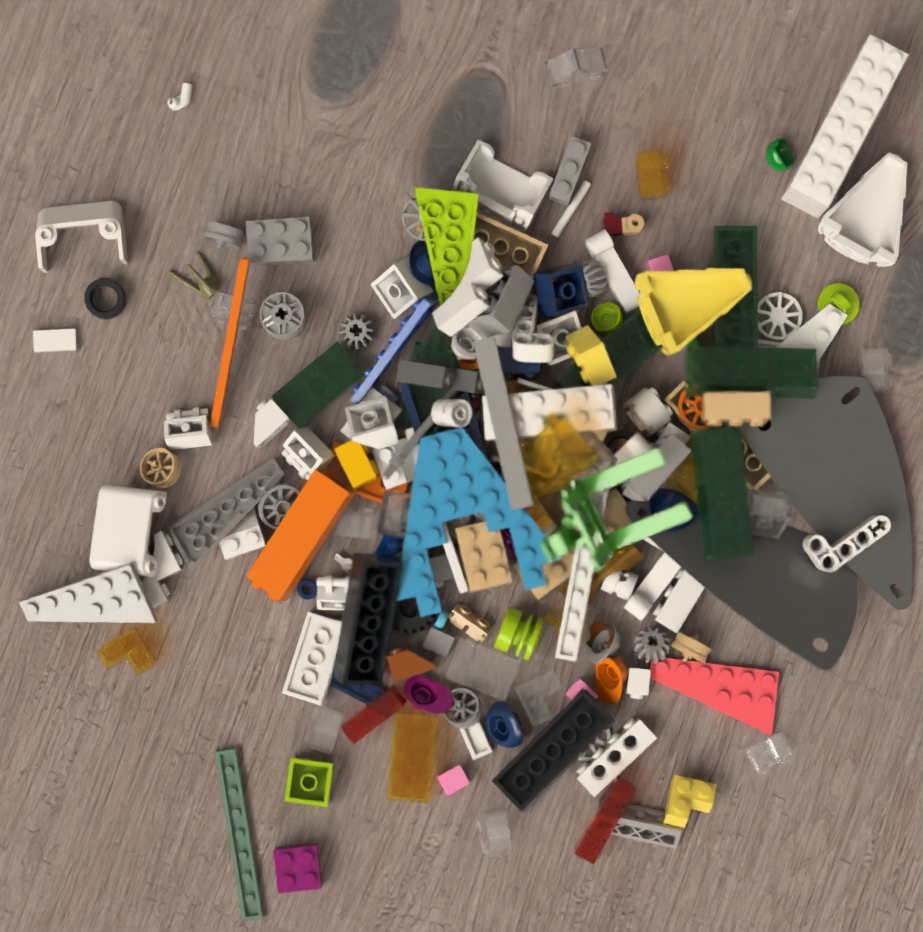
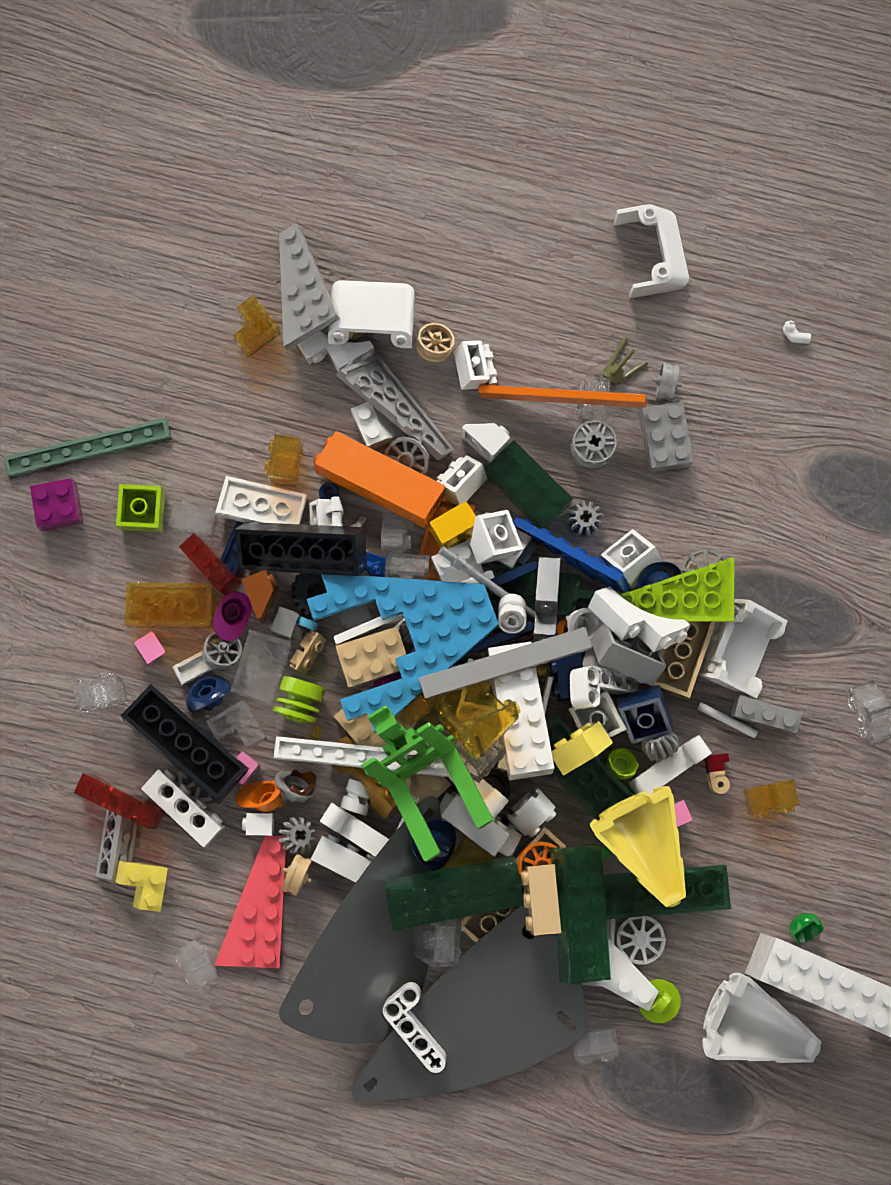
camera: 80 degrees right, 5 degrees down
white tile [33,329,77,353] -> none
black tyre [84,278,126,320] -> none
none -> clear yellow brick [265,434,303,488]

